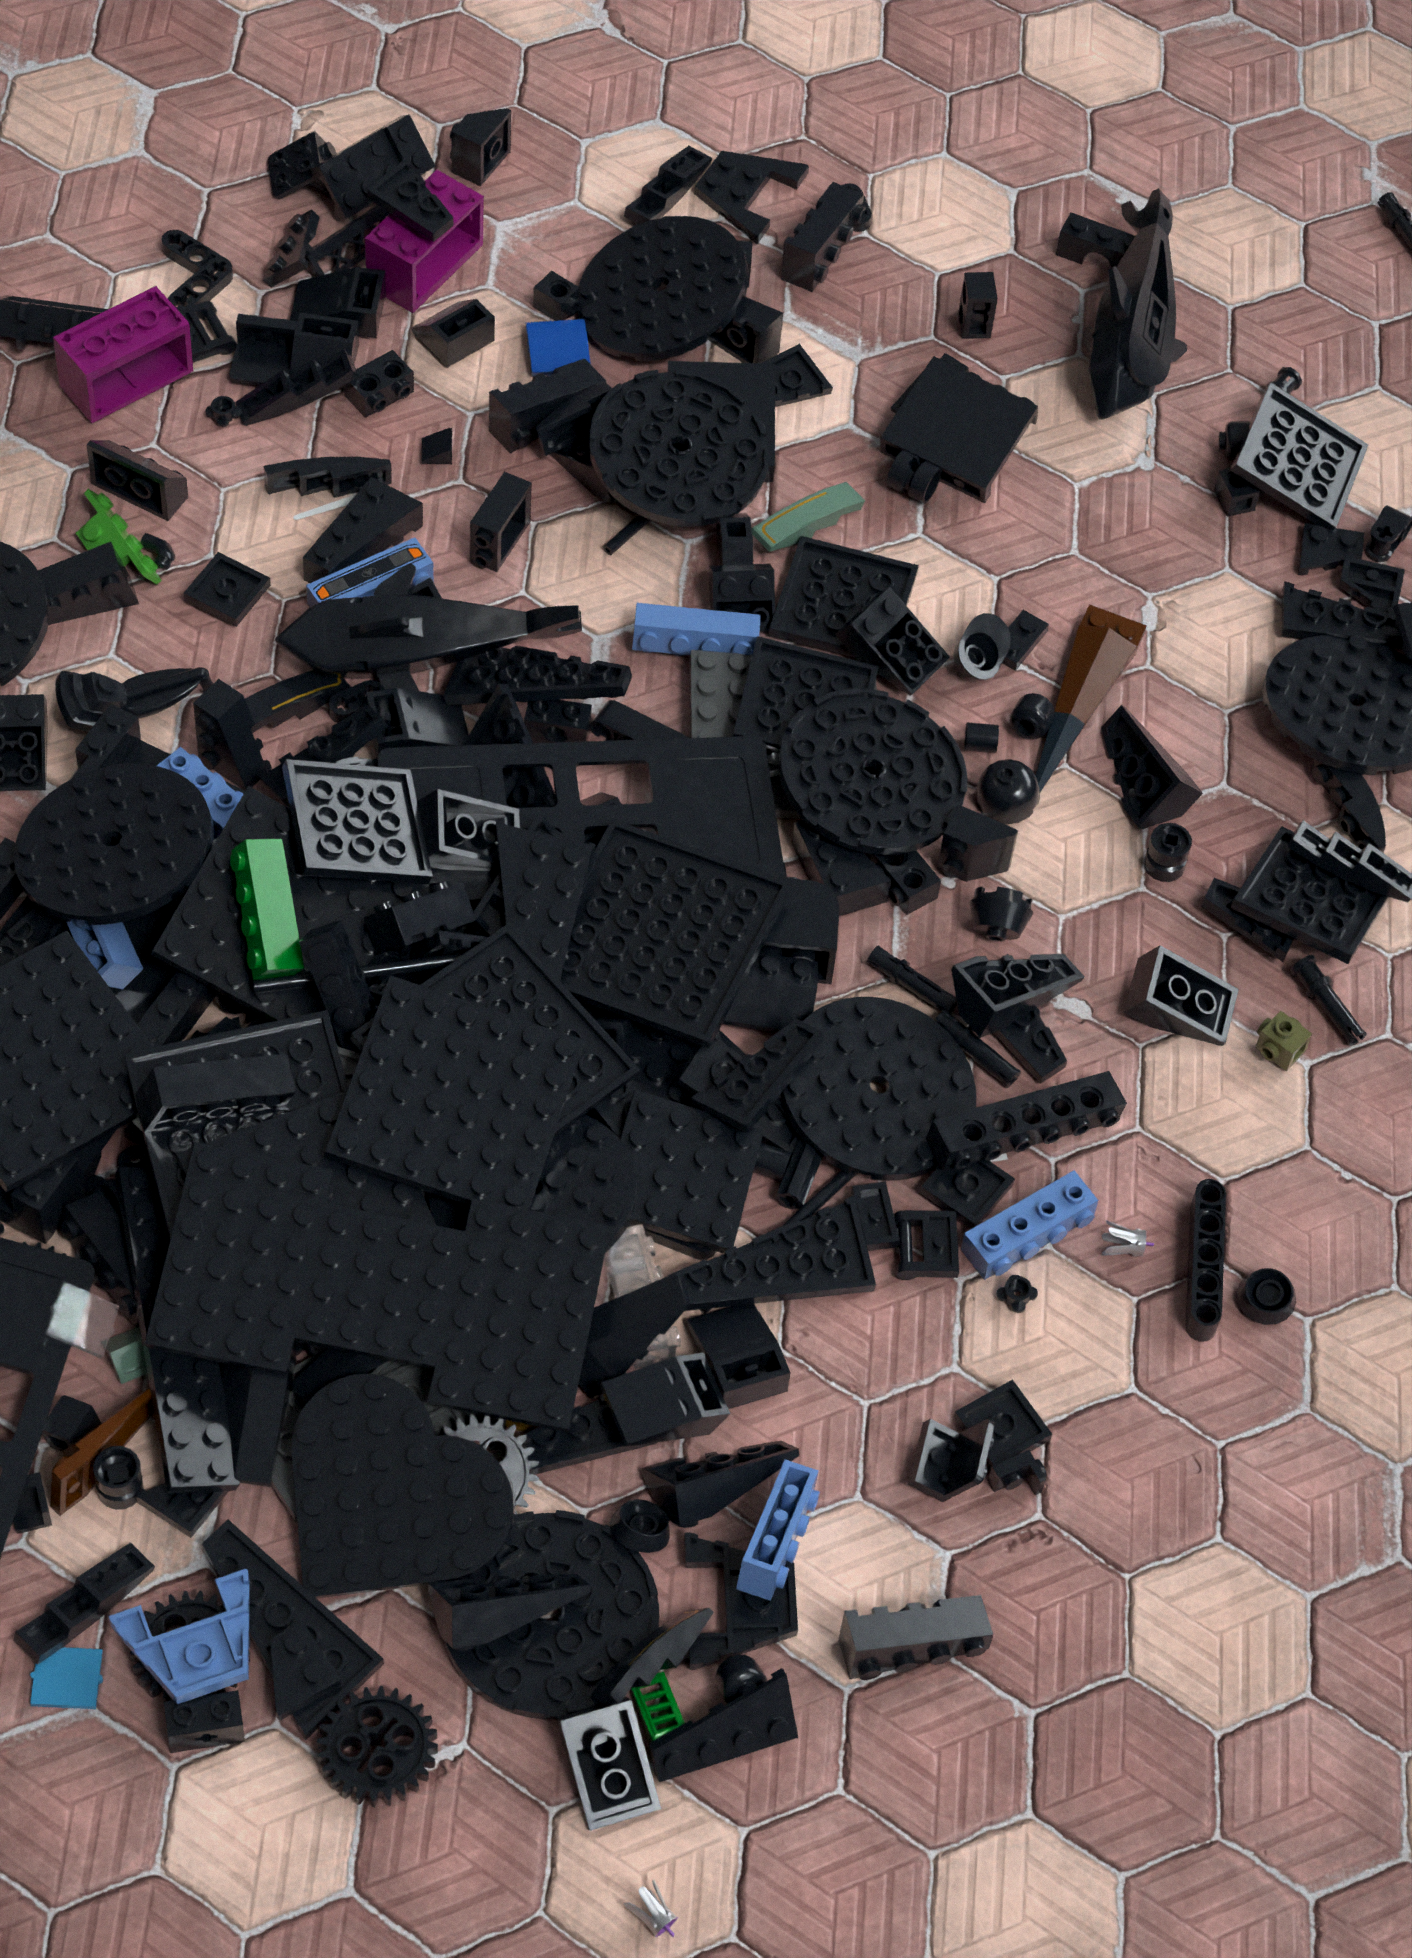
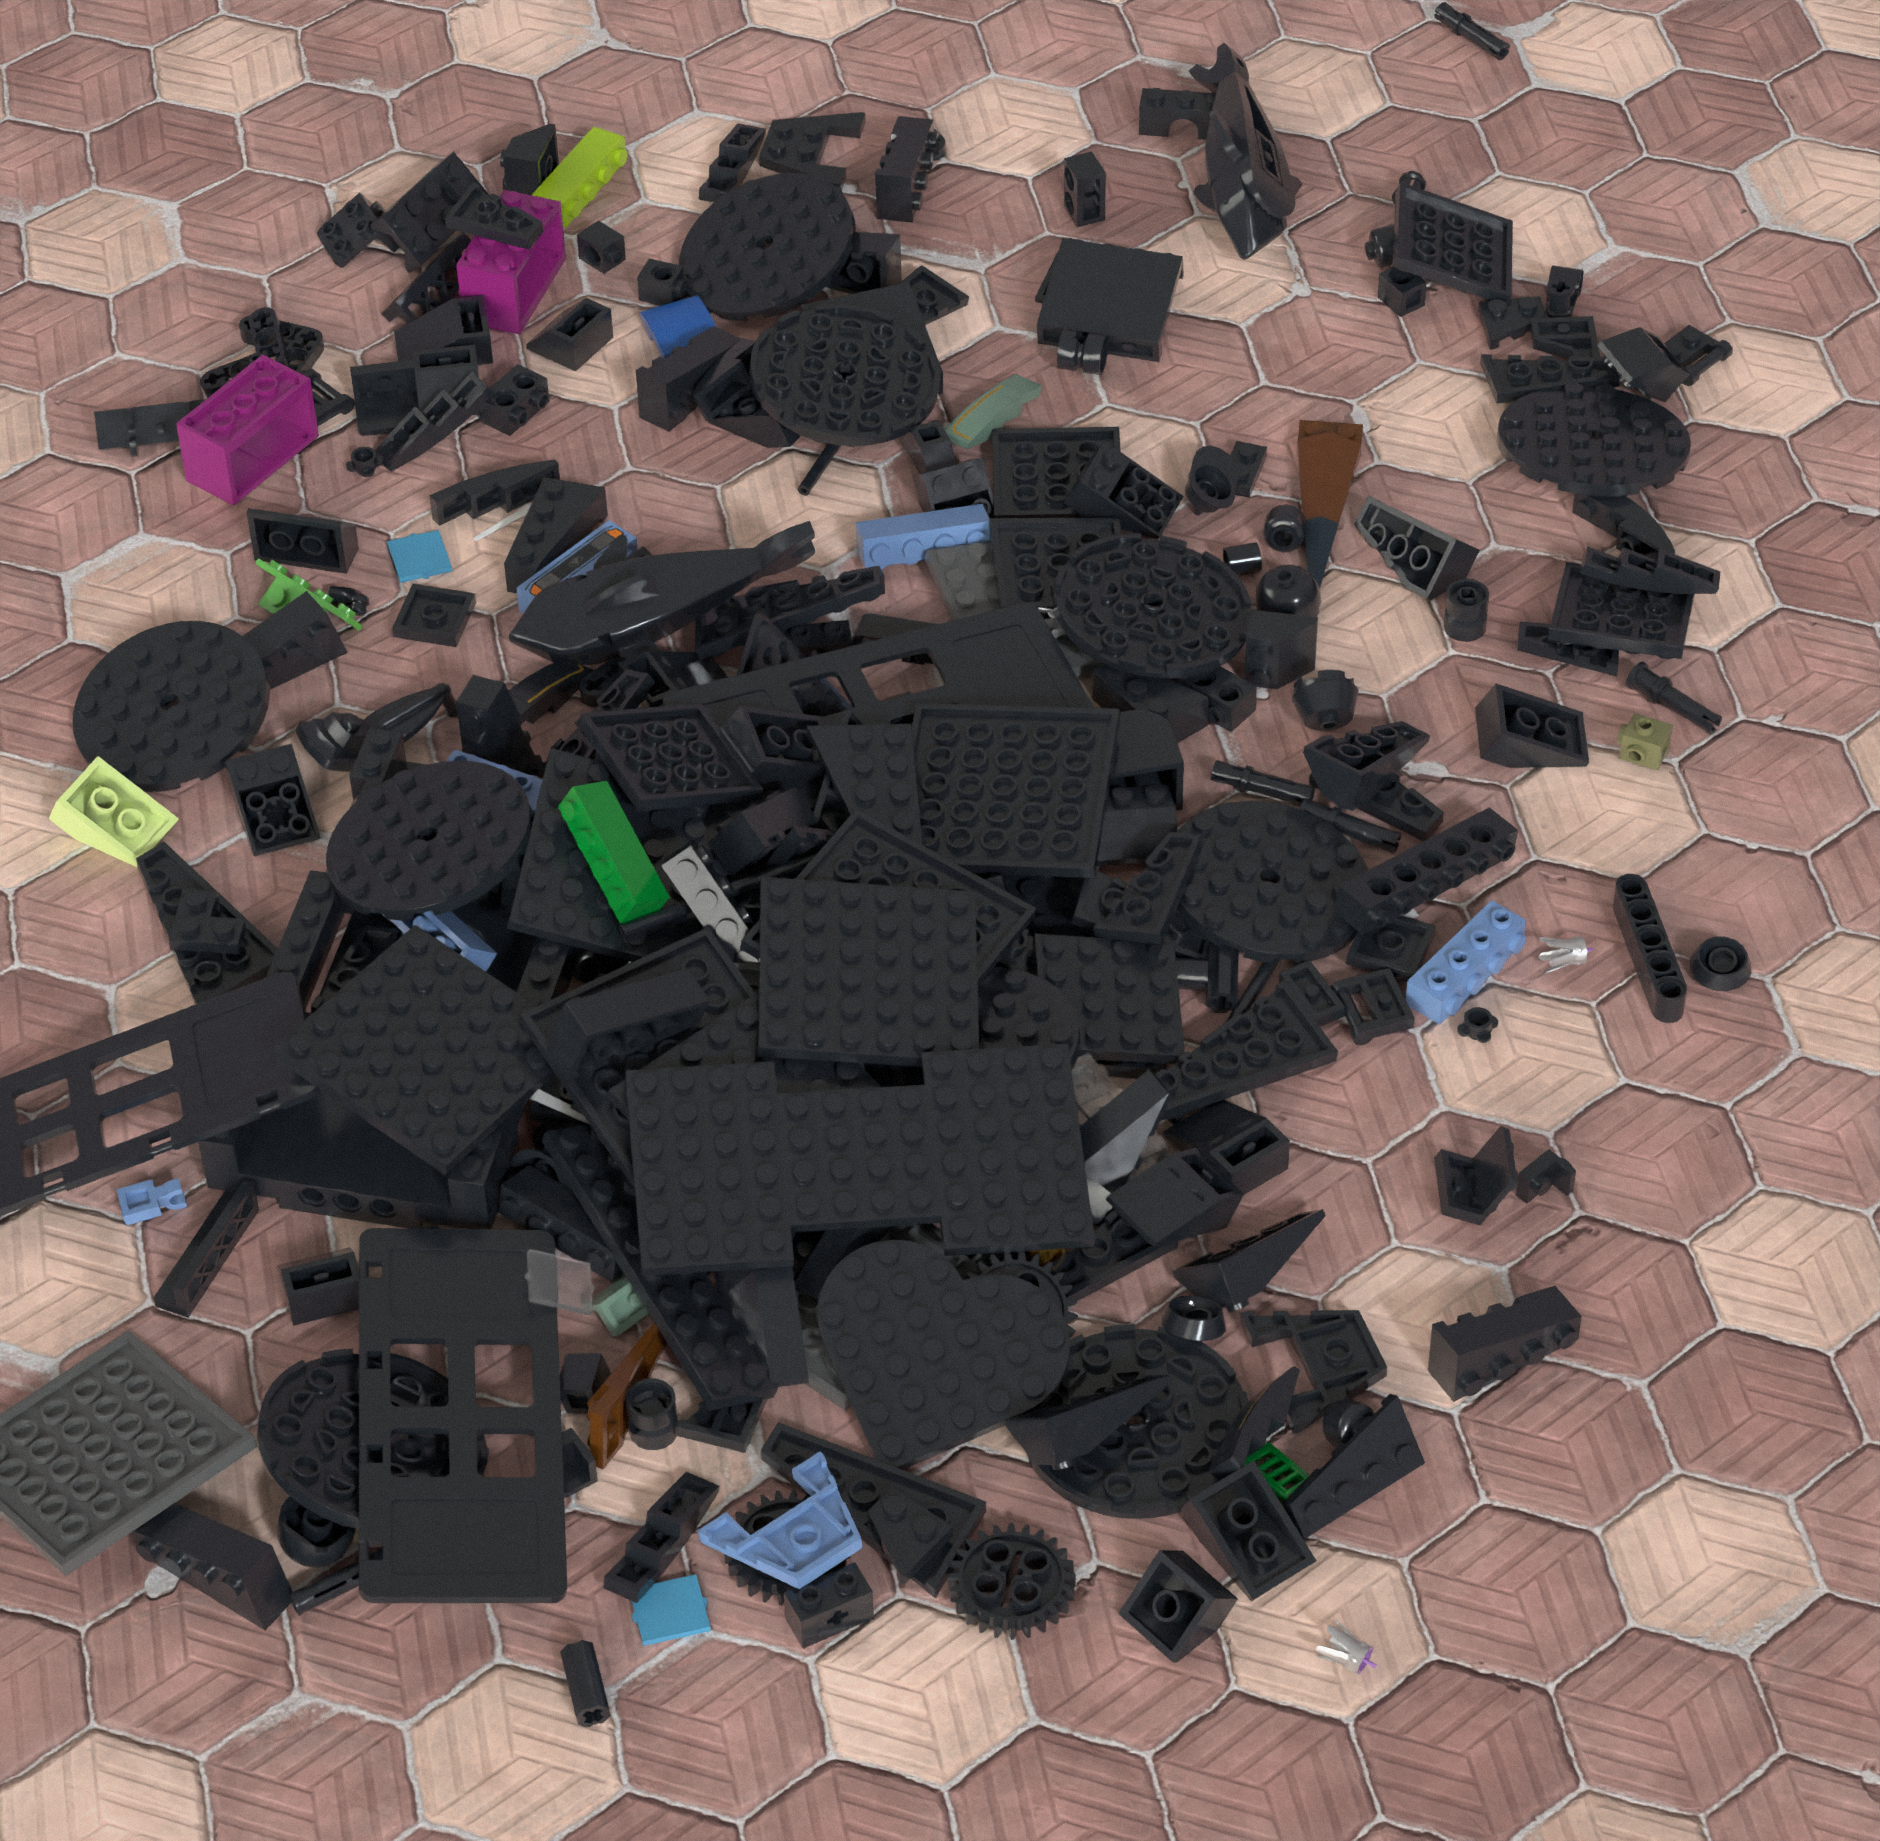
camera: 10 degrees left, 10 degrees down
black wing [263,209,320,288] -> none
black slope [422,428,452,464] -> none
black window [470,471,532,572] -> none
medium blue brick [736,1459,820,1601] -> none
black plate [953,1379,1052,1469] -> none
none -> black beam [200,307,290,398]
none -> dark azure piece [387,530,452,583]
none -> lime brick [532,126,628,228]
none -> black brick [577,220,626,274]
none -> black slope [1118,1550,1238,1663]

